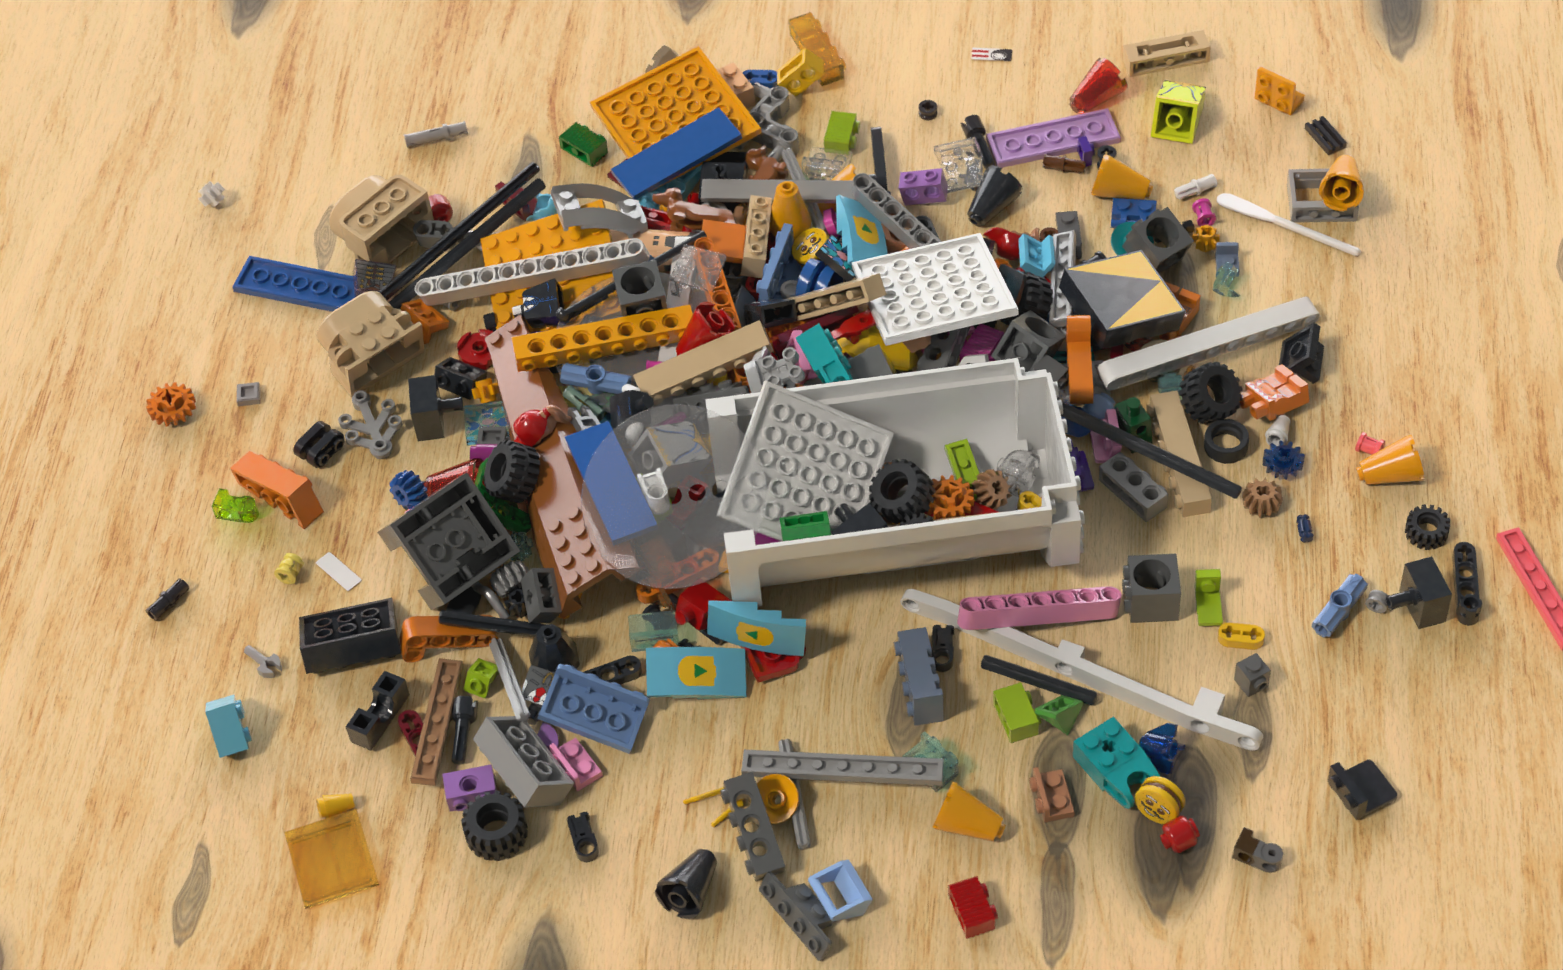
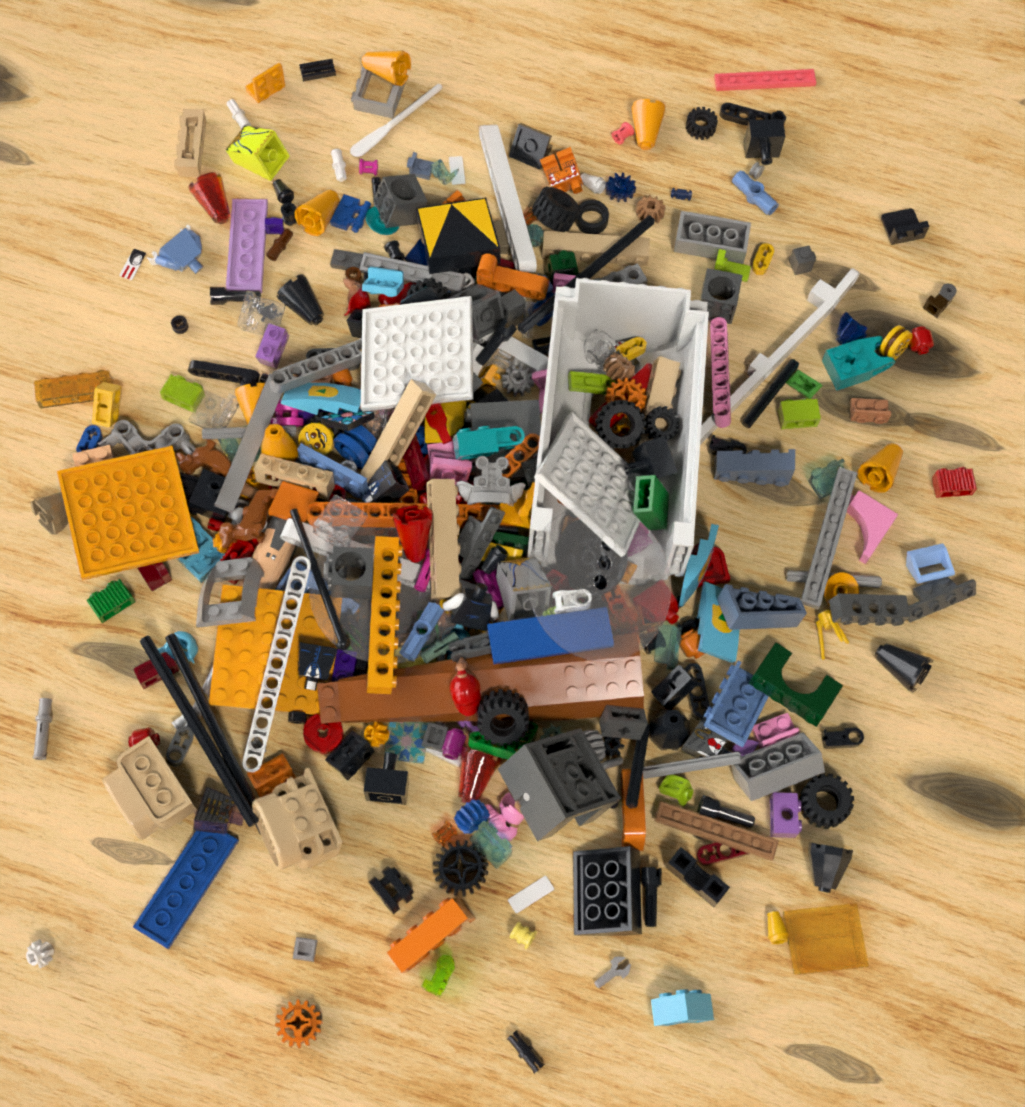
camera: 85 degrees left, 15 degrees up
light grey plant [338,390,403,459] -> none
blue tile [611,107,742,200] -> none
light orange gear [1192,225,1220,252] -> none
none -> medium blue torso [147,225,203,274]
none -> white axle [227,99,251,129]
none -> black cone [273,179,294,204]
none -> clear orange bush [431,820,458,847]
none -> black gear [433,840,489,897]
none -> white sticker [449,156,465,185]
none -> clear light blue bracket [470,821,512,869]
none -> black piece [641,867,662,927]
none -> black brick [651,665,699,710]
none -> light grey brick [674,211,751,264]
none -> sand blue wedge [717,584,807,630]
none -> dark green arch [749,642,843,727]
none -> black cone [808,842,853,893]
none -> bright pink arch [846,491,898,564]

